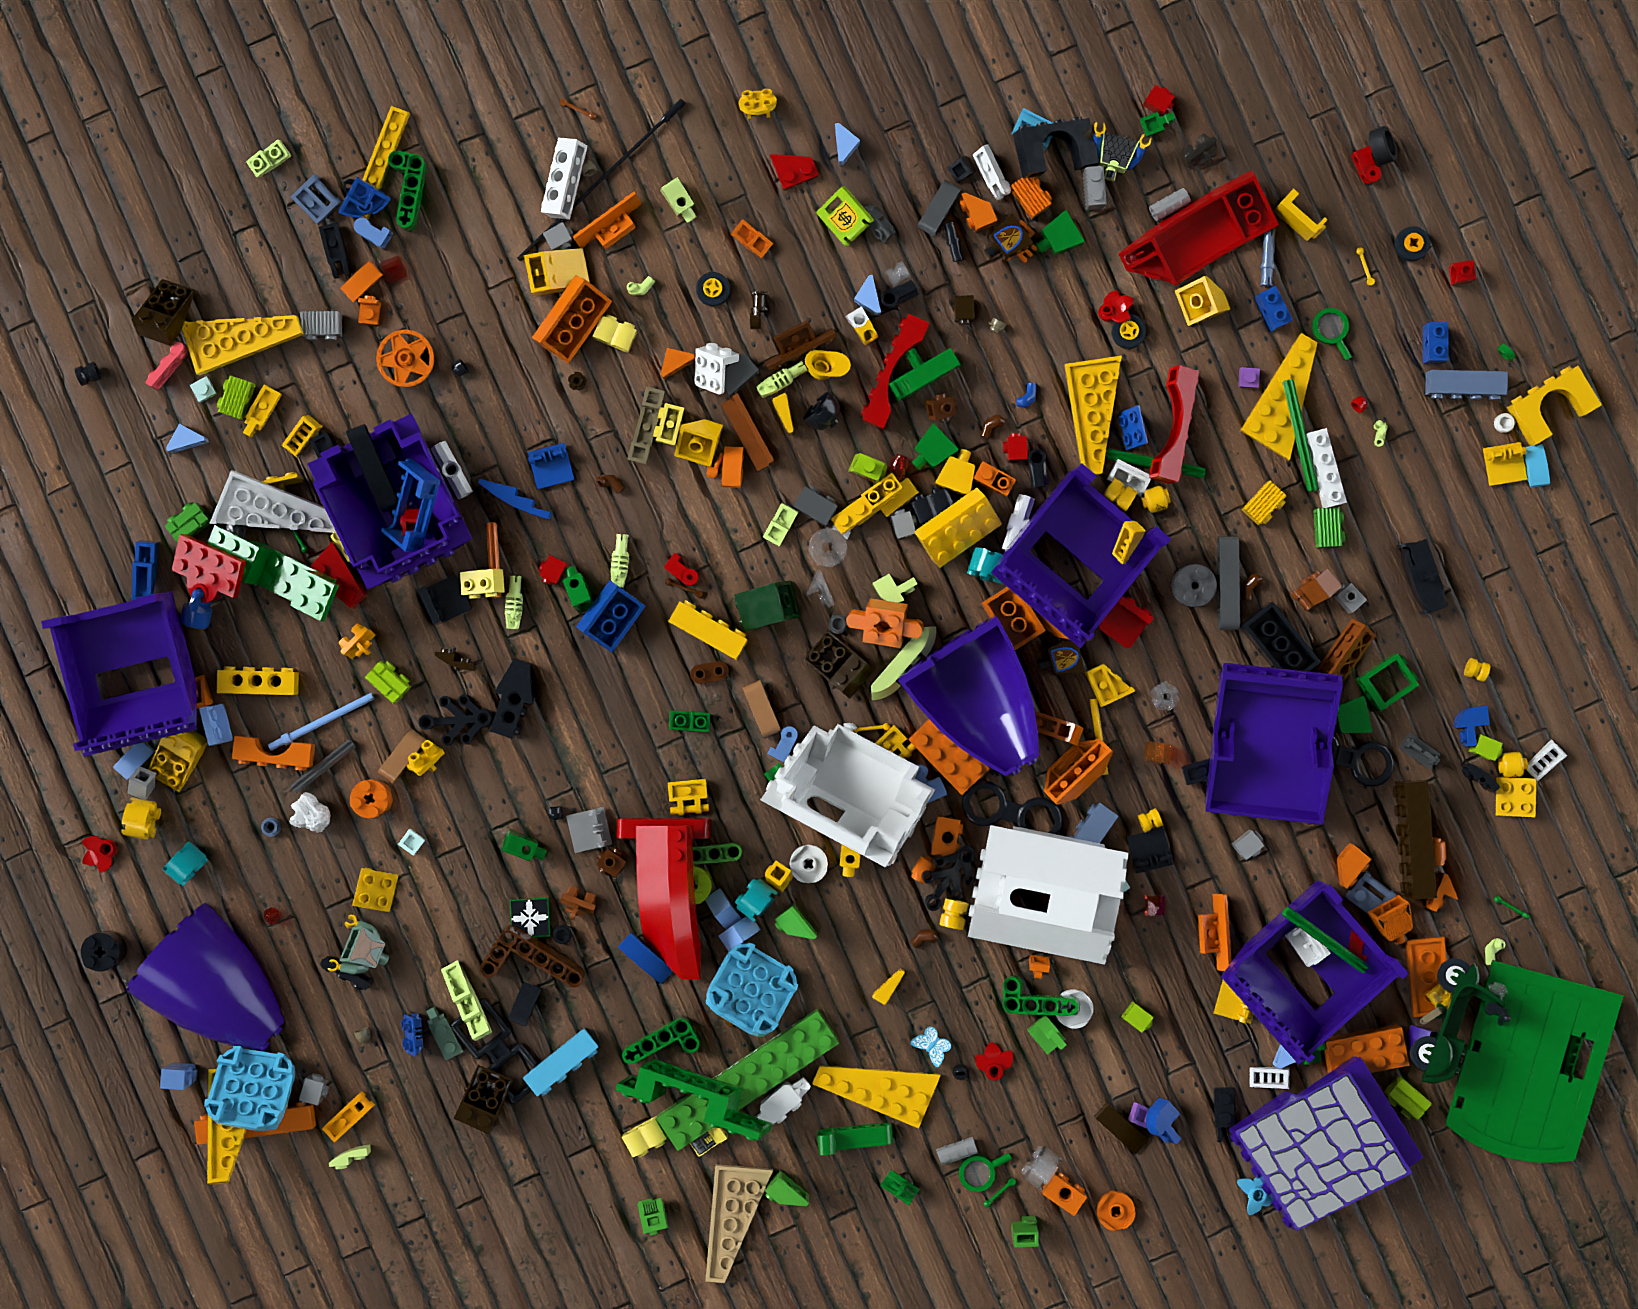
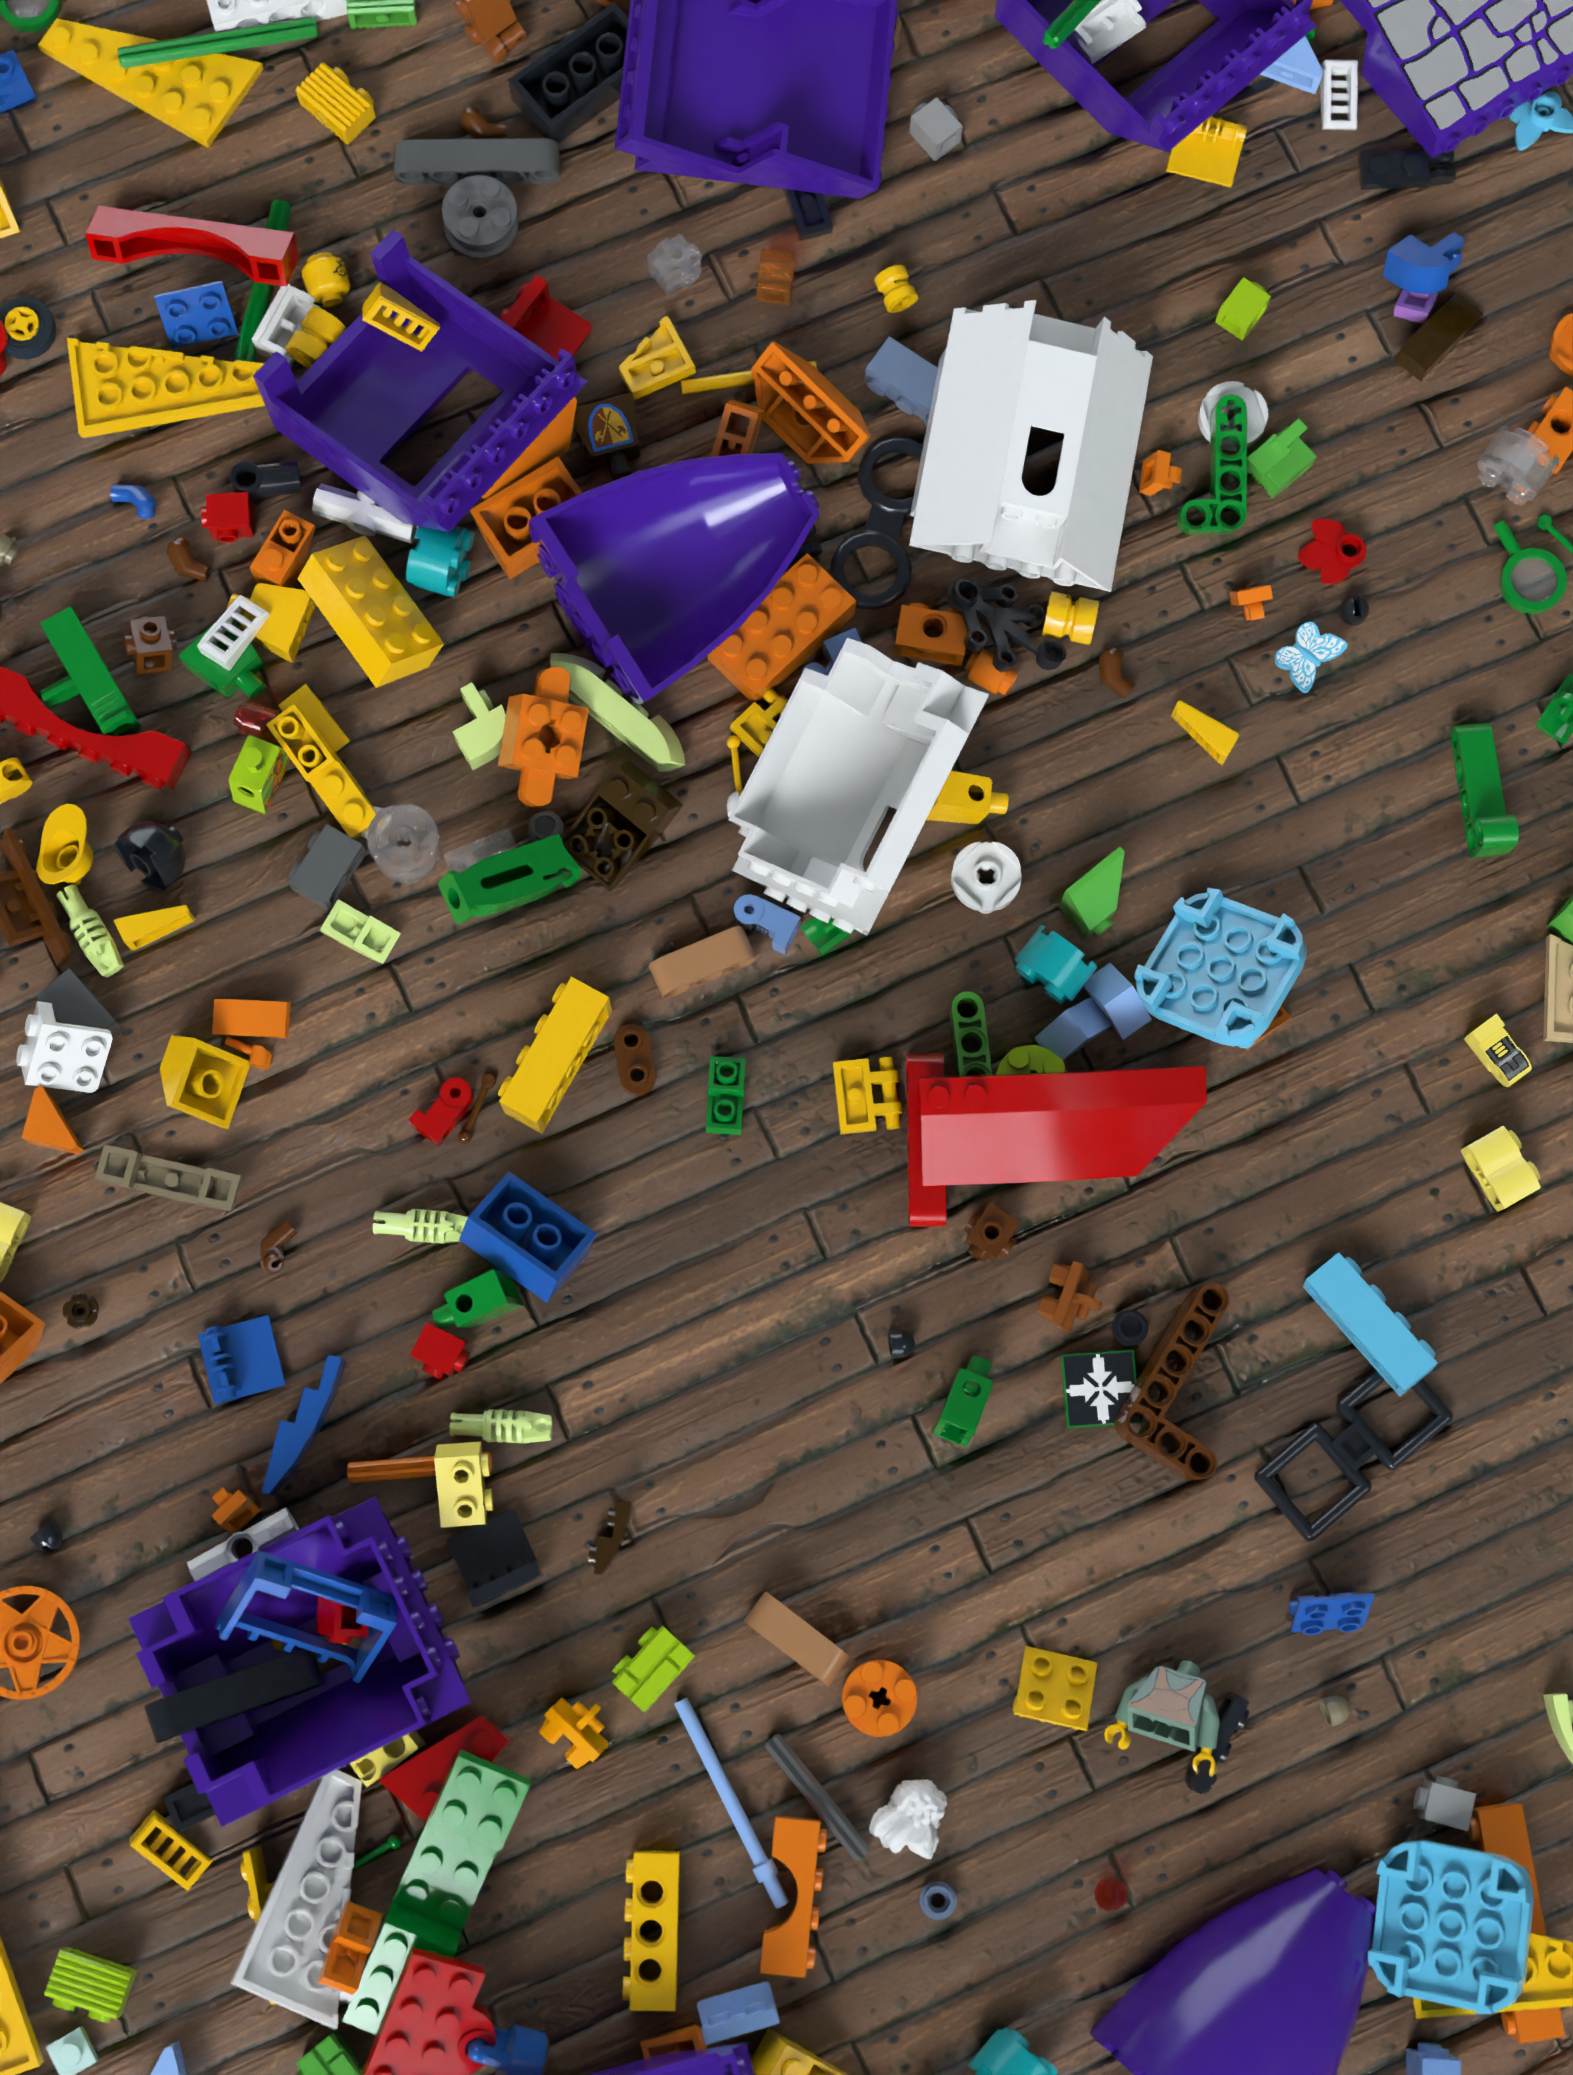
camera: 90 degrees left, 10 degrees down
yellow hinge [243,384,282,438] -> none
light orange plate [322,1091,375,1143] -> none
light aqua plate [398,828,426,856] -> none
yellow hips [406,740,445,776] -> none
black plant [418,695,494,746] -> none
sand green hinge [426,1006,464,1060] -> none
yellowish green slope [441,960,492,1041] -> none
dark brown slope [453,1065,513,1134] -> none
black brick [490,658,534,739] -> none
black slope [508,982,542,1027] -> none
light grey hinge [566,807,612,853] -> none
green bracket [615,1059,773,1141] -> none
blue slope [618,932,673,984] -> none
green beam [622,1016,700,1064] -> none
light yellow brick [653,403,684,446] -> none
bright green brick [656,1008,839,1151] -> none
dark orange fence [721,393,775,472] -> none
dark green slope [734,580,800,632] -> none
white hinge [755,1077,811,1125] -> none
yellow brick [765,861,793,892] -> none
yellow wing [812,1065,941,1129] -> none
light grey brick [891,509,918,540] -> none
black brick [911,487,953,525] -> none
light grey axle [936,1137,978,1166] -> none
black hinge [1126,827,1173,874] -> none
clear red slope [1145,895,1165,916] -> none
orange bracket [1198,893,1232,971] -> none
medium lavender plate [1238,367,1260,389] -> none
none -> white slope [197,595,270,671]
none -> orange tile [211,1487,261,1535]
none -> orange slope [318,1901,382,1995]
none -> green piece [439,834,582,925]
none -> orange tile [1229,585,1273,621]

